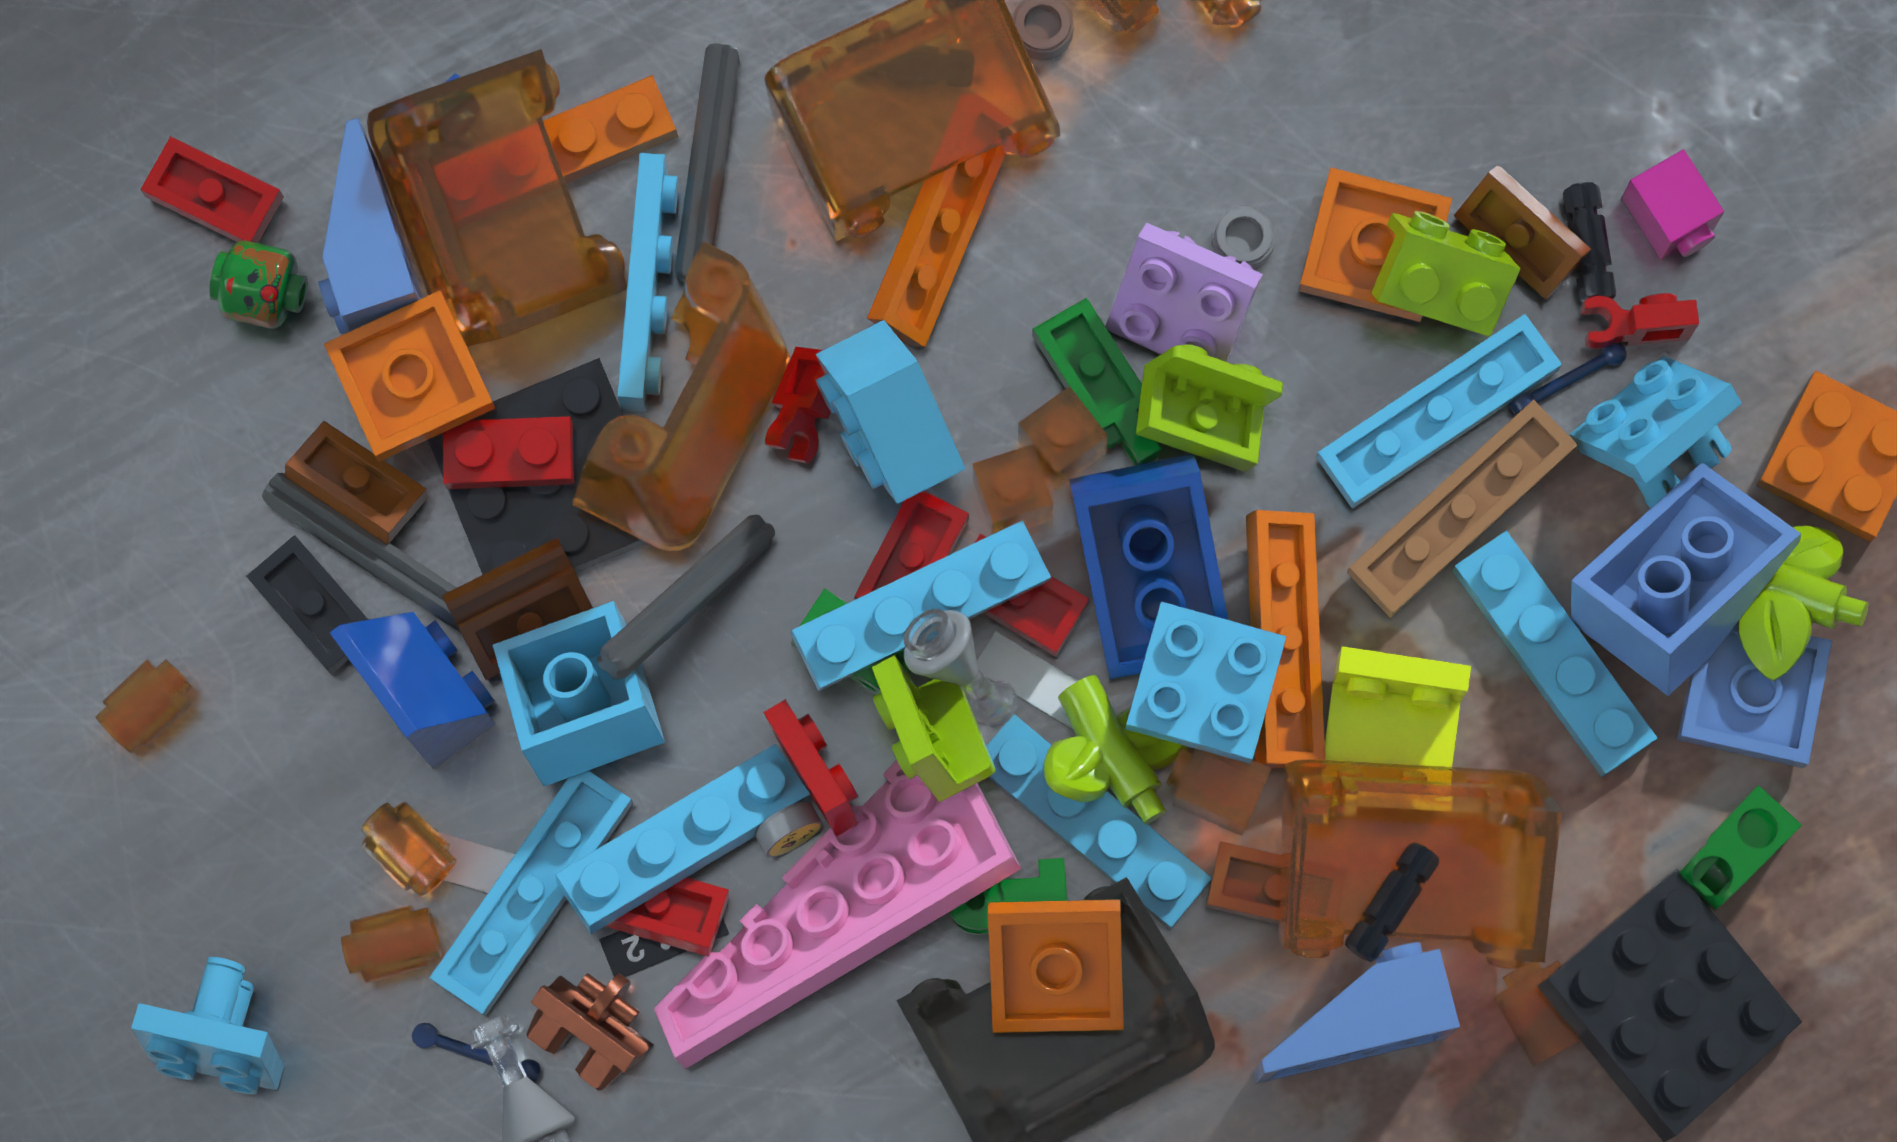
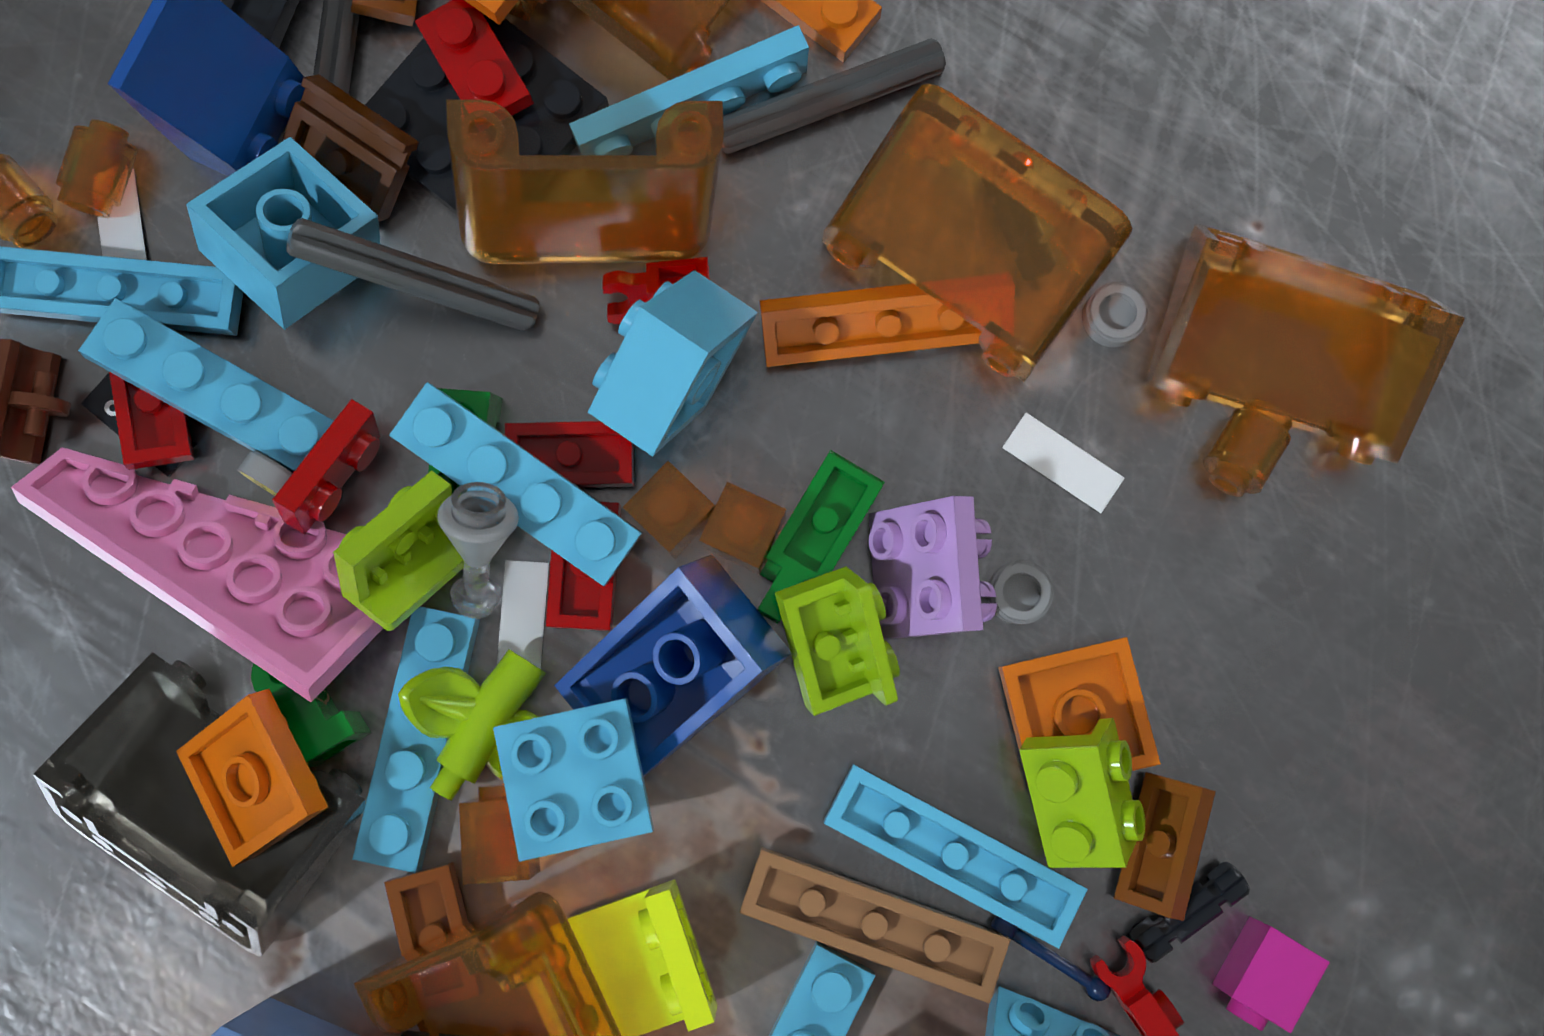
camera: 60 degrees right, 5 degrees up
orange plate [1246,510,1326,769] -> none
none -> white sticker [1002,413,1125,513]

